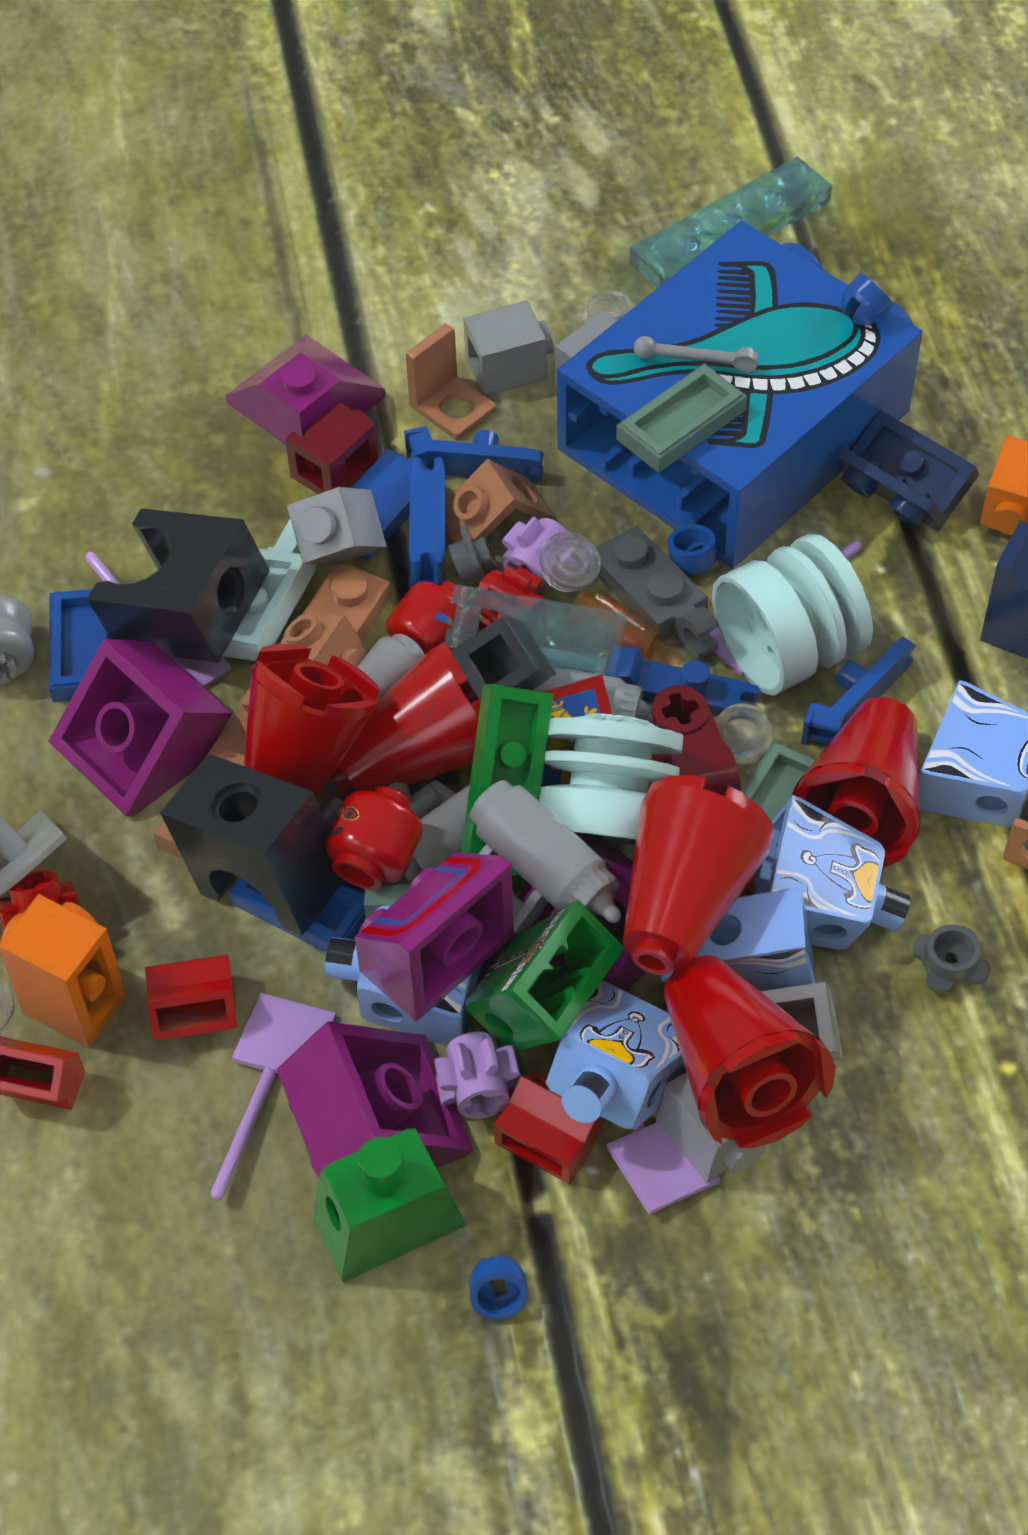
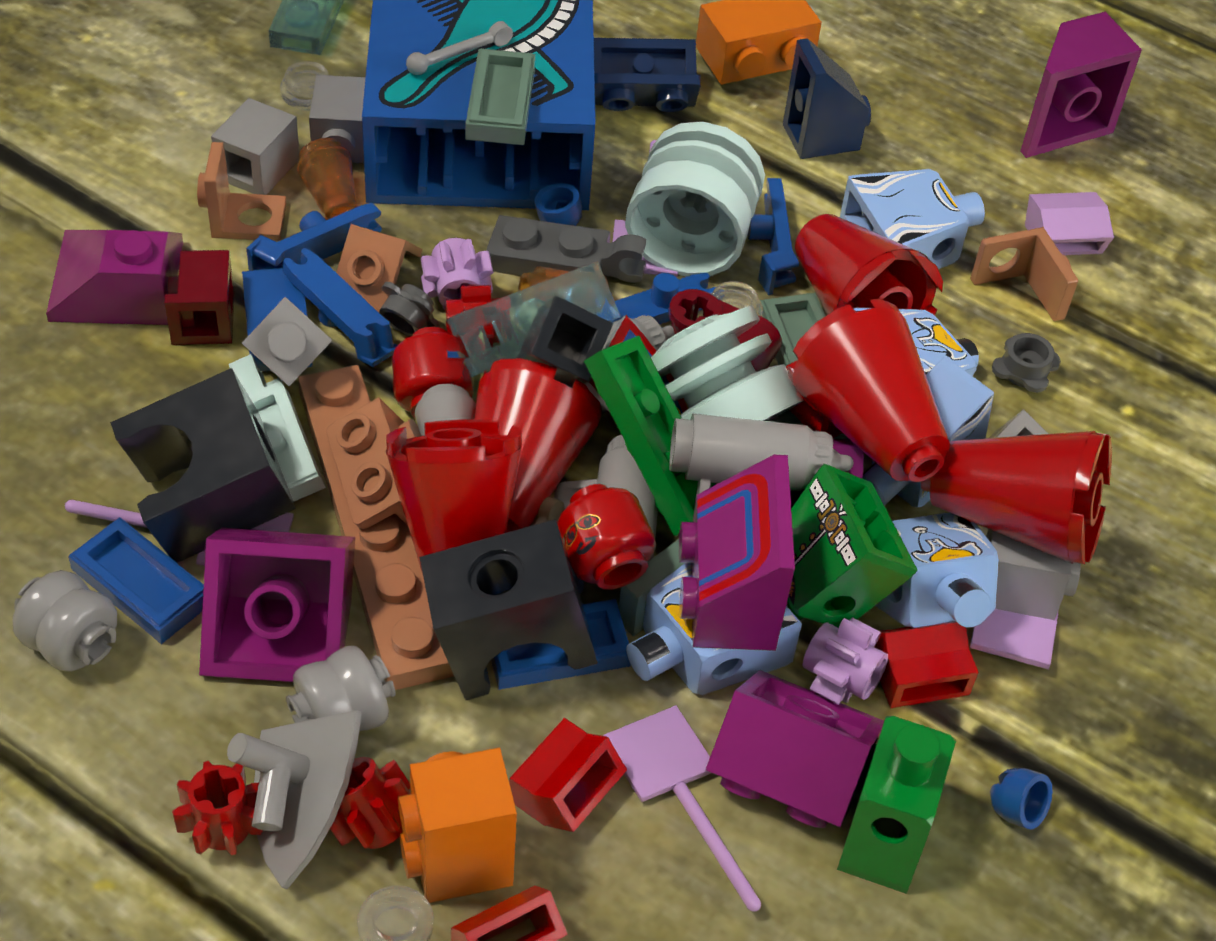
camera: 50 degrees left, 5 degrees down
clear plate [540,532,601,592] -> none
none -> light grey piece [286,646,396,731]
none -> clear orange cone [297,138,357,220]

